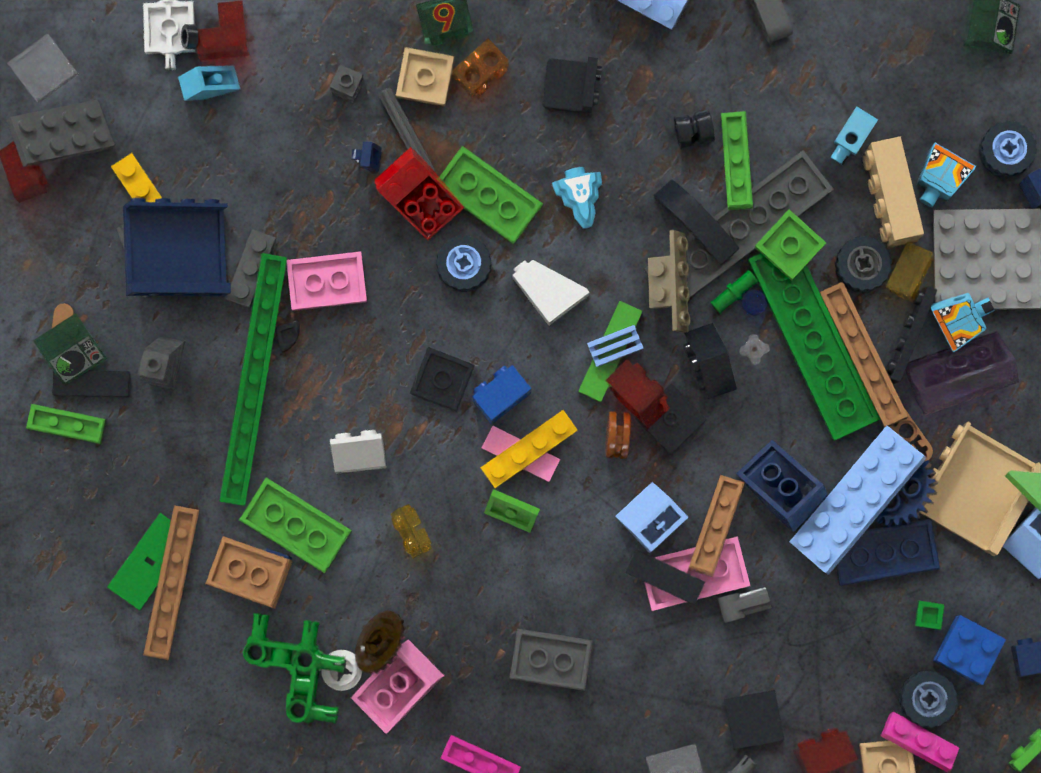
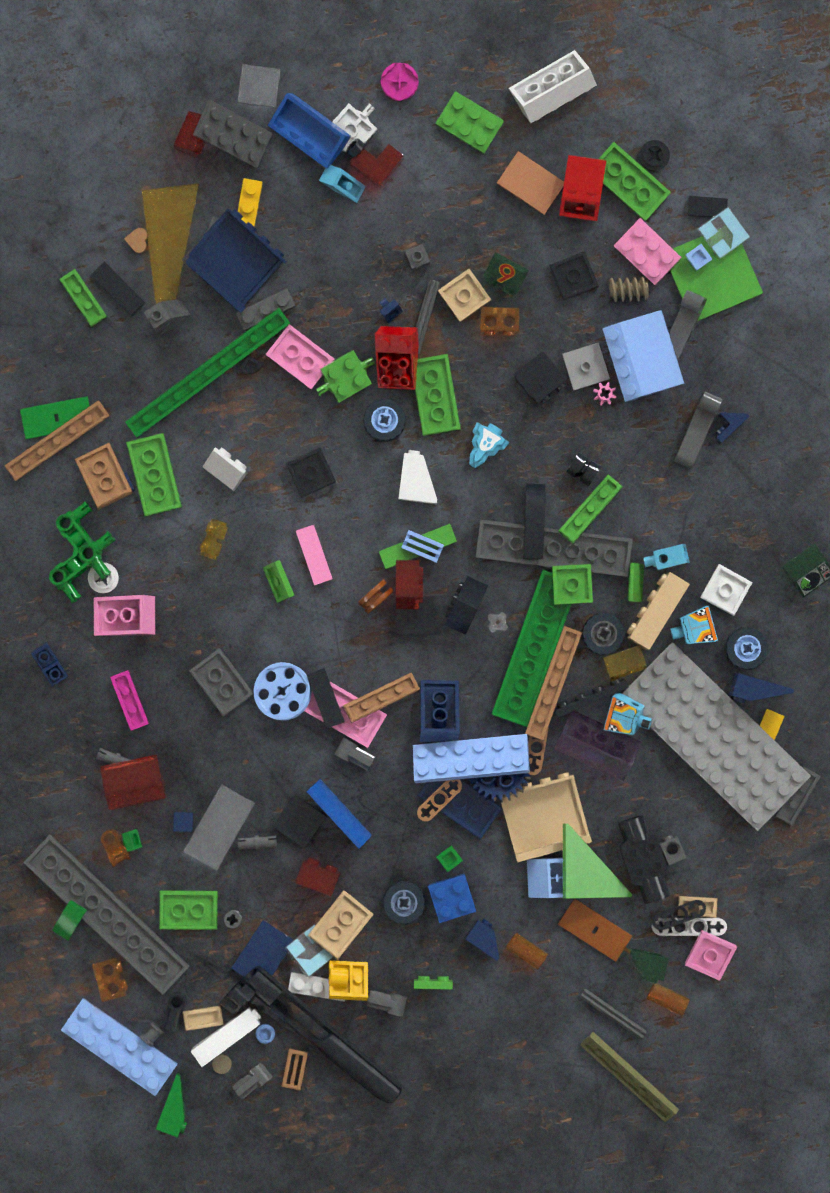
camera: 45 degrees right, 5 degrees up
clear green slope [33,313,107,386] -> none
dark brown gear [355,610,406,674] -> none
blue brick [472,365,531,425] -> none
yellow plate [480,410,578,489] -> none
light blue slope [615,482,688,553] -> none
dark tan bracket [648,230,690,333] -> none
green pin [710,270,758,314] -> none
clear blue plate [742,290,767,315] -> none
dark pink plate [881,712,959,772] -> none
none -> clear yellow wing [142,183,199,304]
none -> light blue wedge [254,662,312,721]
none -> blue slope [268,93,351,168]
none -> blue slope [307,779,372,849]
none -> bright green plate [316,350,375,403]
none -> medium nougat beam [417,779,462,821]
none -> light grey plate [562,343,610,391]
none -> bright pink gear [593,382,616,406]
none -> bright green slope [627,563,644,602]
none -> white tile [700,564,753,616]

